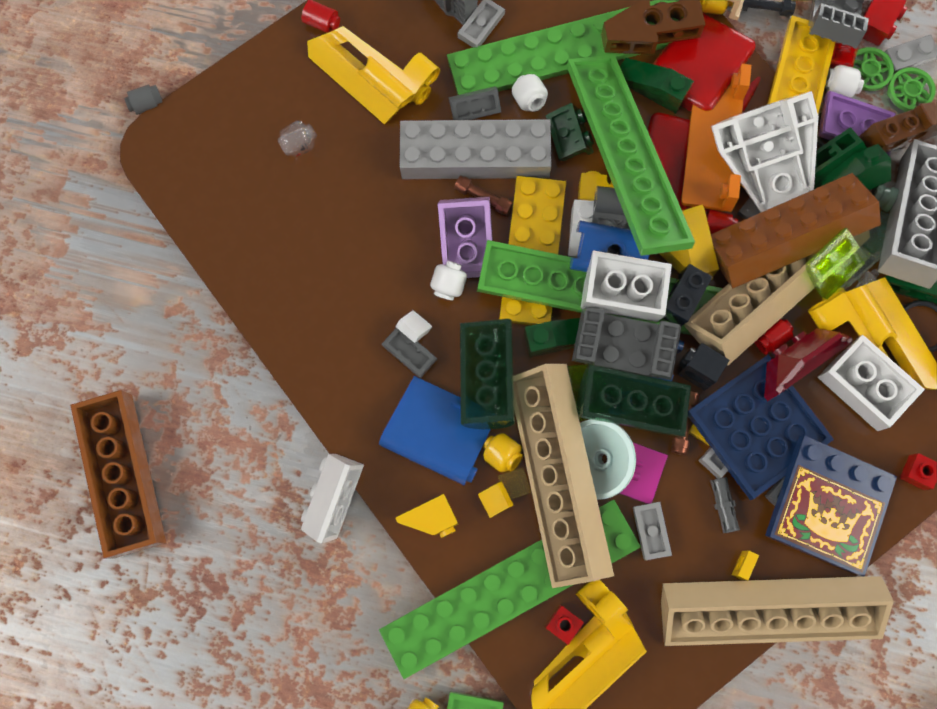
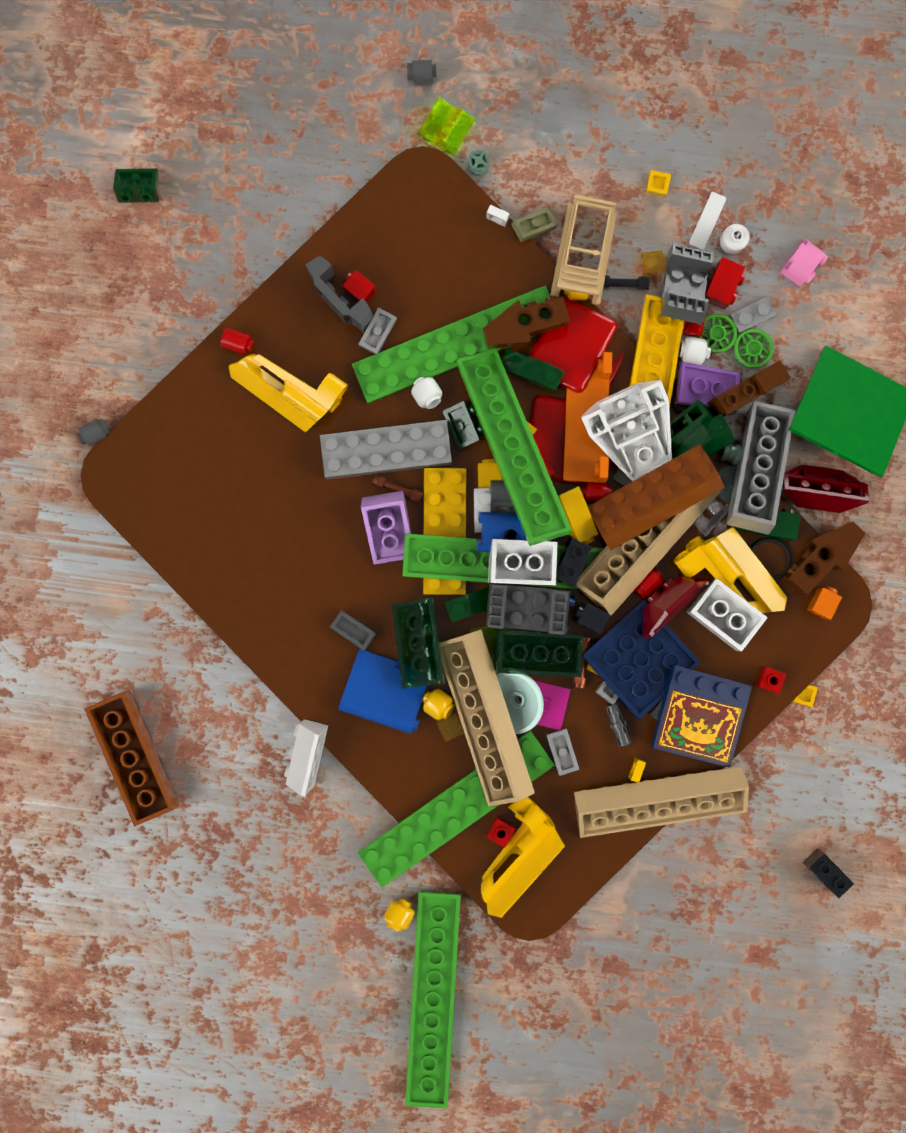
camera: 10 degrees left, 10 degrees up
clear head [278,120,317,158] -> none
white tile [396,310,432,343] -> none
yellow slope [396,494,458,538] -> none
white head [430,261,467,300] -> none
dark grey plate [449,86,501,120] -> none
yellow tile [478,481,514,518] -> none
clear neon green slope [805,228,865,299] -> none

